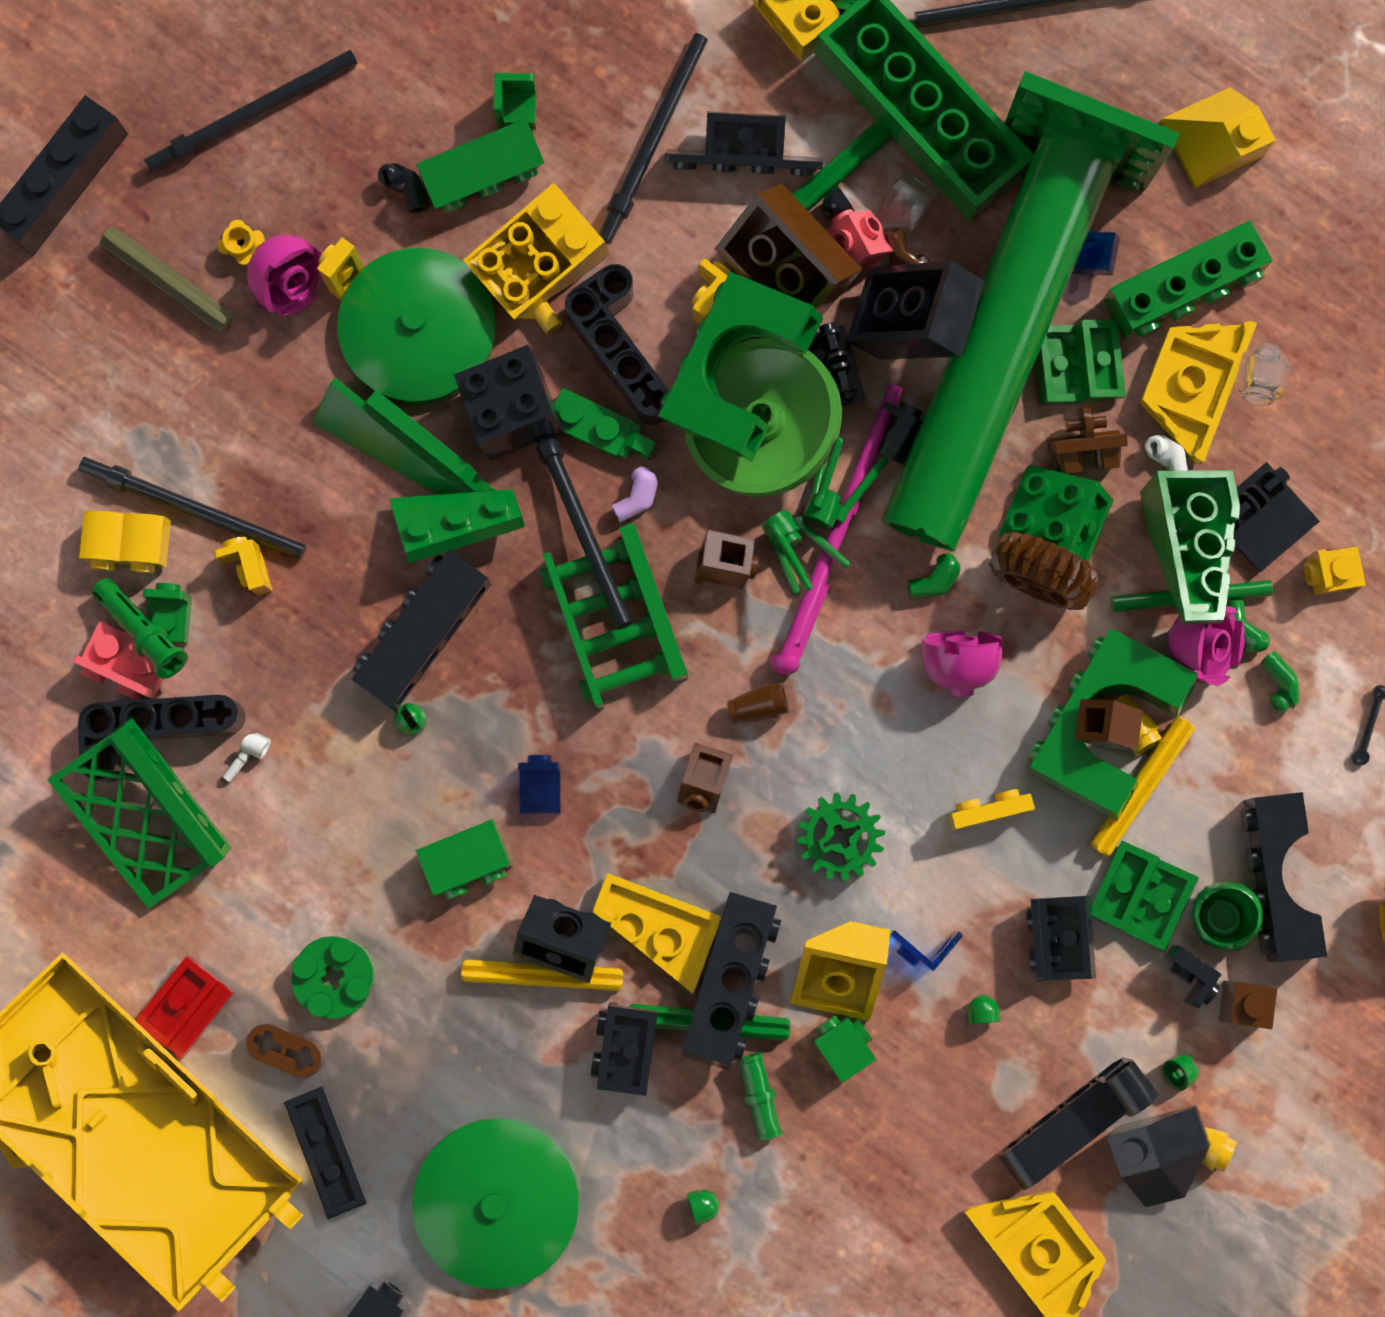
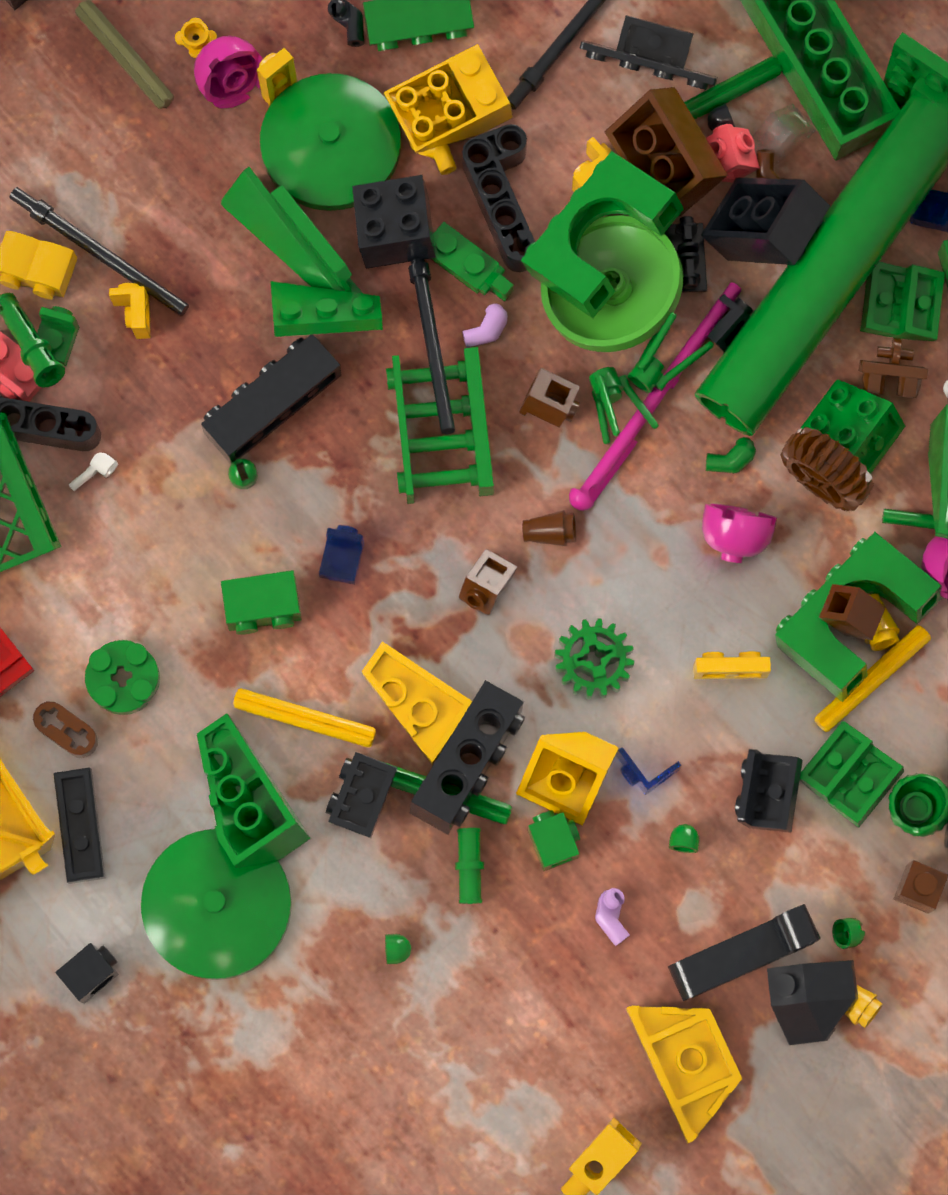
camera: 15 degrees right, 5 degrees down
black brick [512,894,611,984] -> none
black bracket [1163,945,1222,1008] -> none
none -> green wedge [197,713,311,868]
none -> lavender arm [595,888,630,946]

